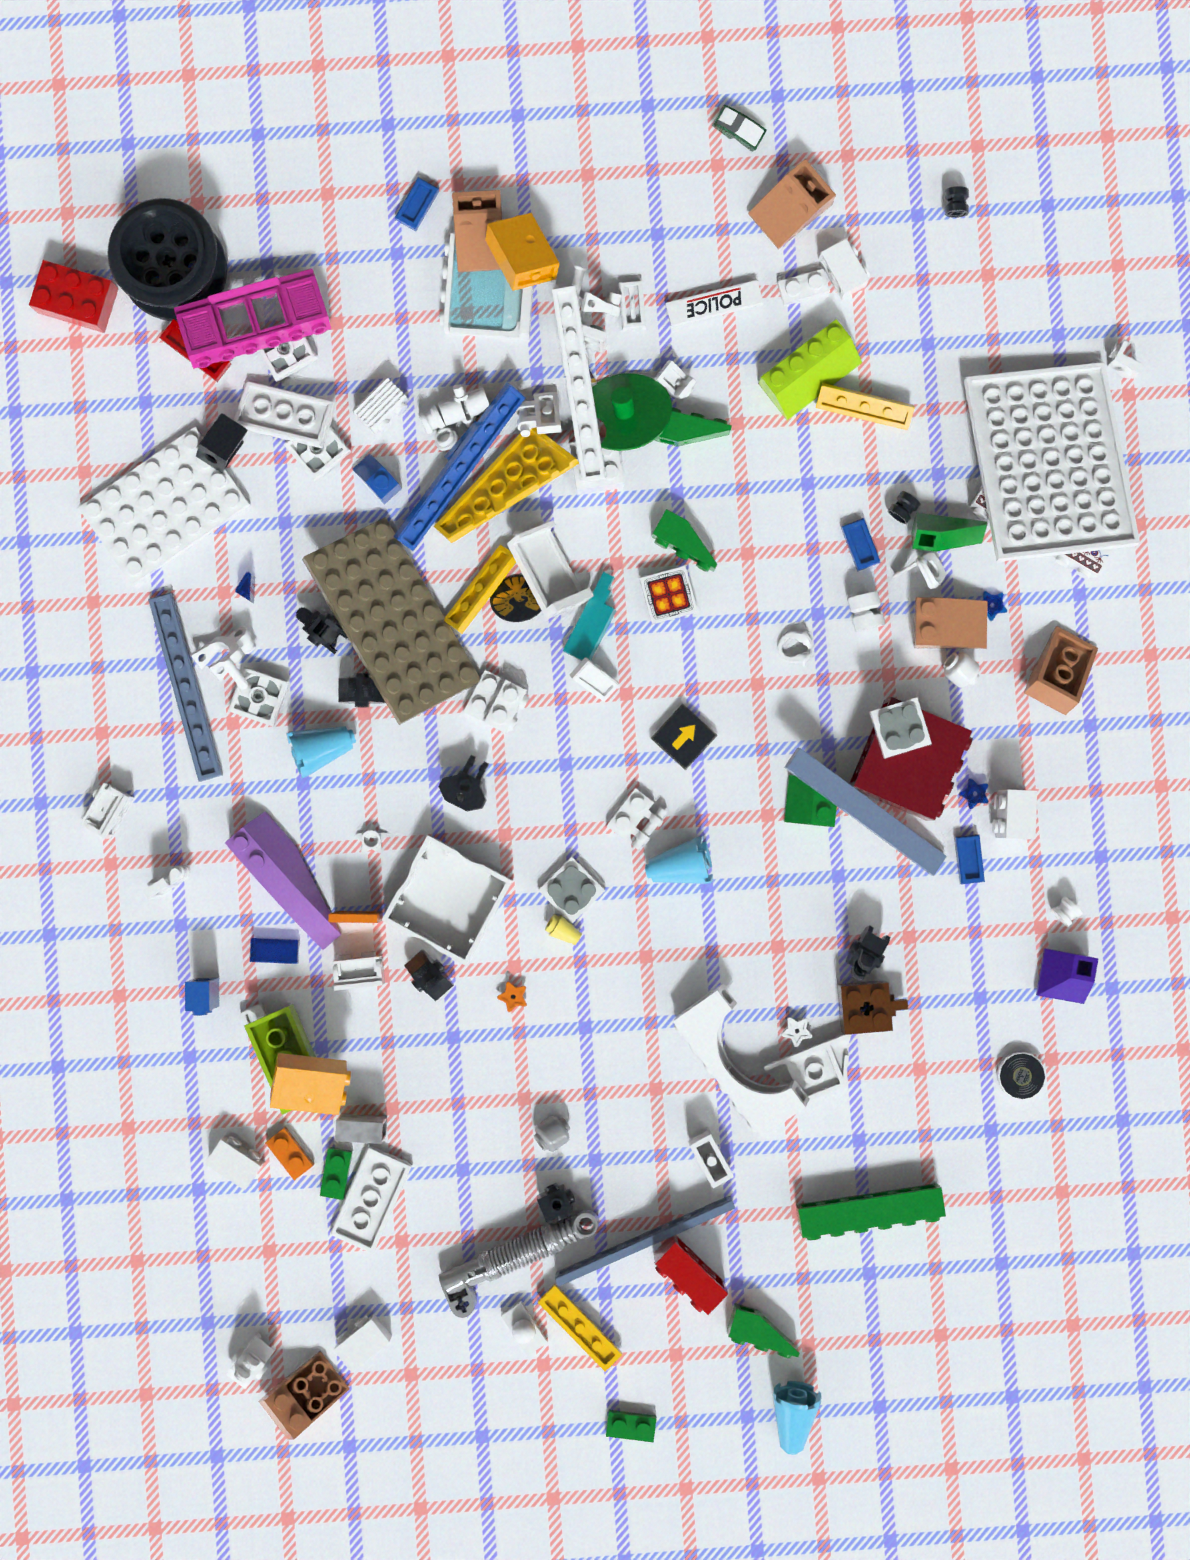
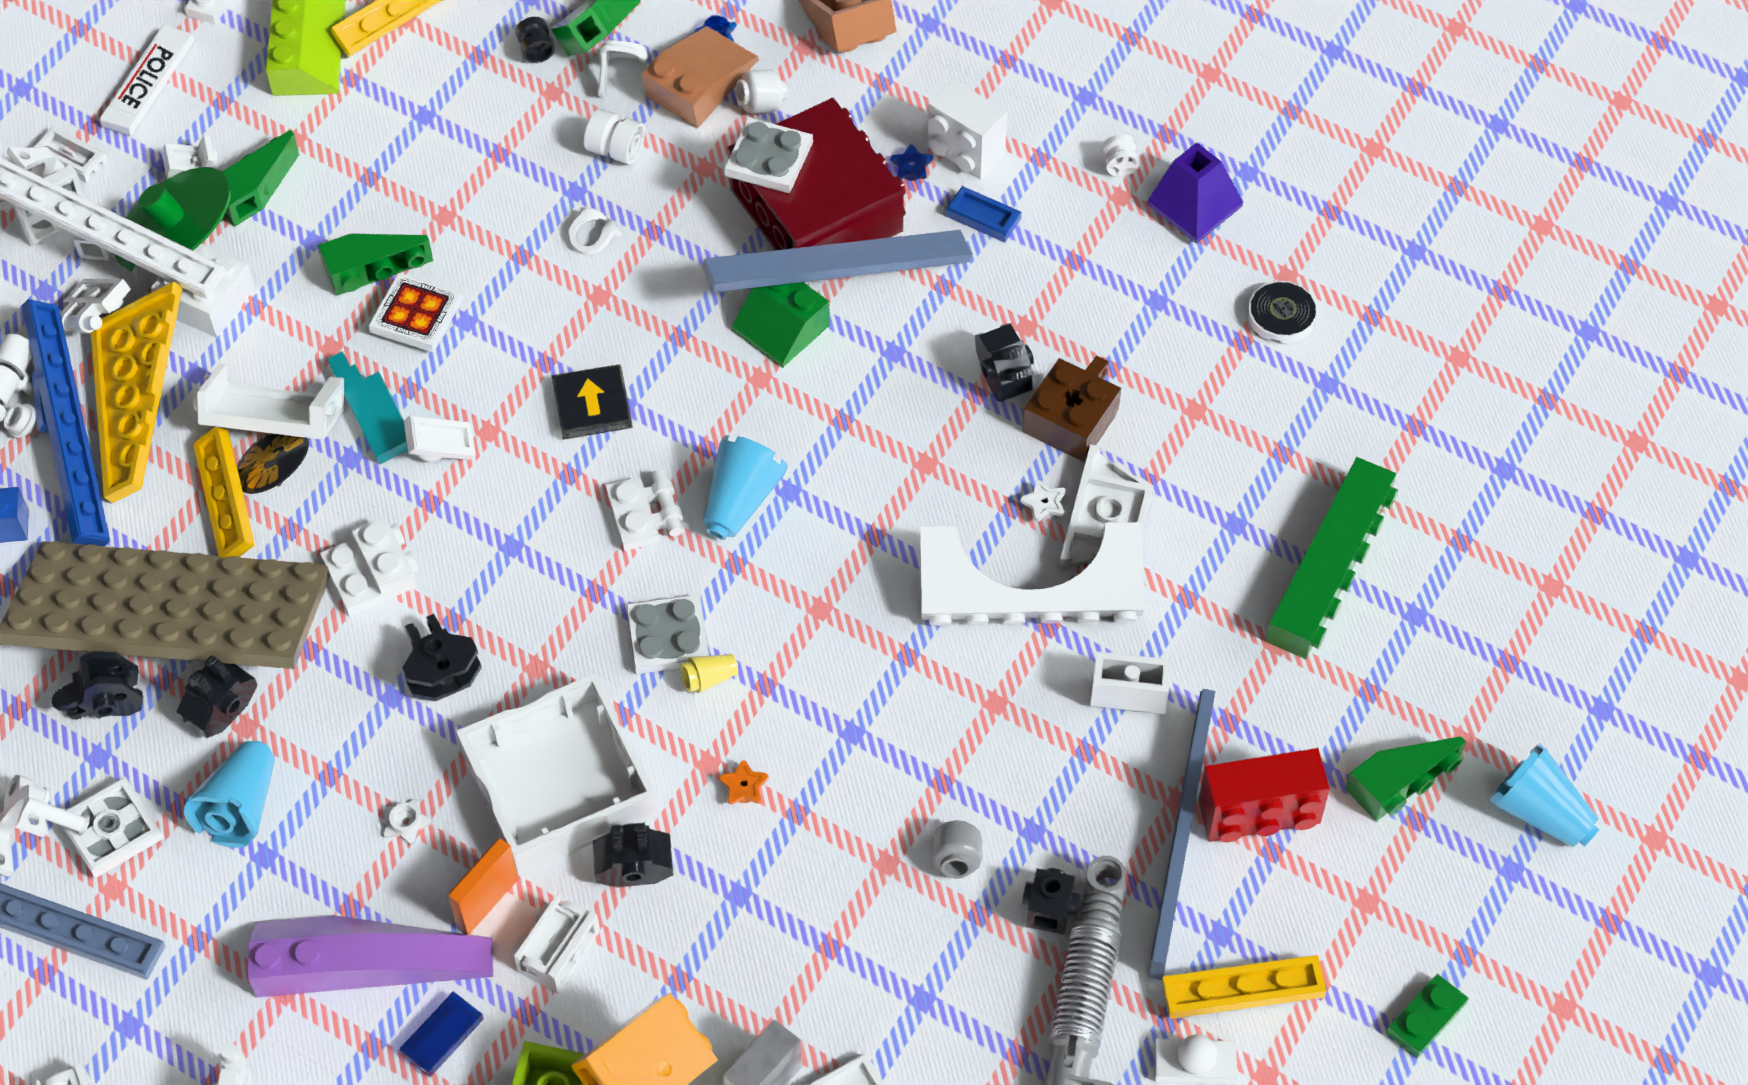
camera: 55 degrees left, 30 degrees down
blue tile [841,518,880,572] -> none

